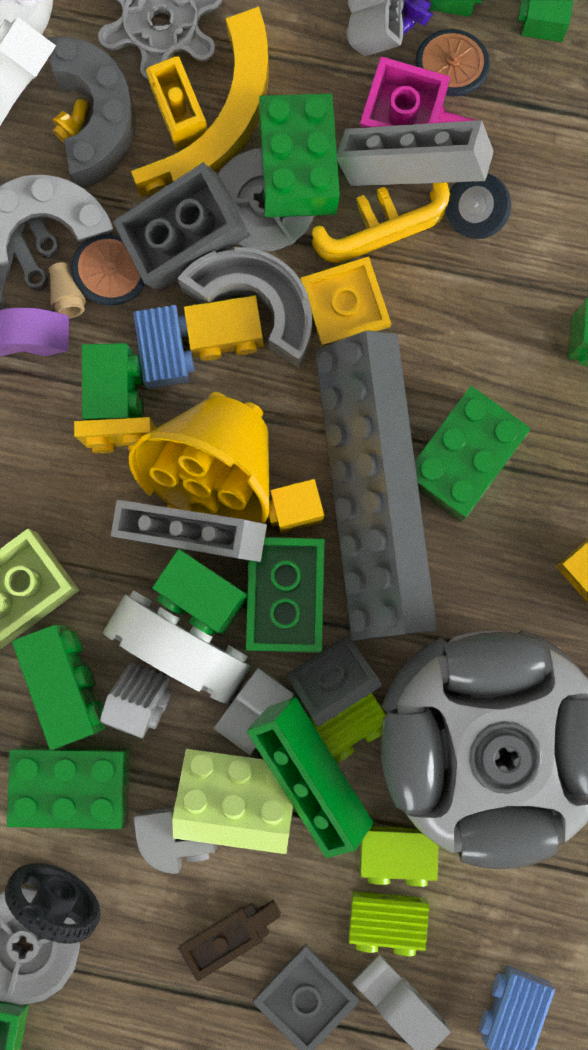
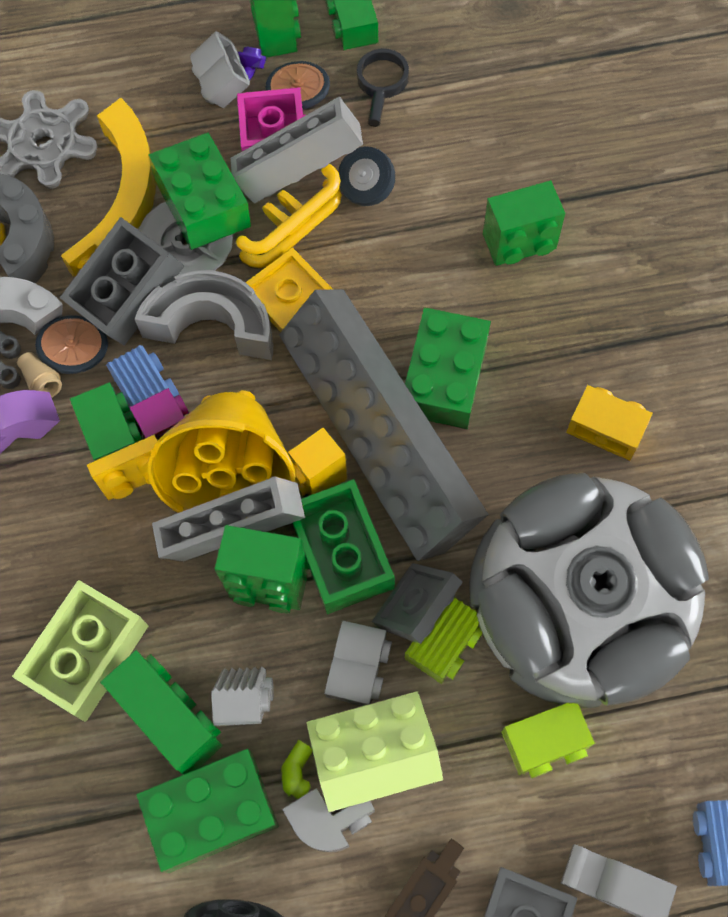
camera: 25 degrees left, 15 degrees down
white brick [103,590,251,705] -> none
yellow brick [146,57,207,149] -> none
yellow brick [184,296,264,361] -> none
green brick [247,697,374,858] -> none
lime brick [348,890,429,956] -> none
none -> magenta brick [130,388,189,441]
none -> lime arm [281,740,313,800]
none -> black piece [357,48,409,127]

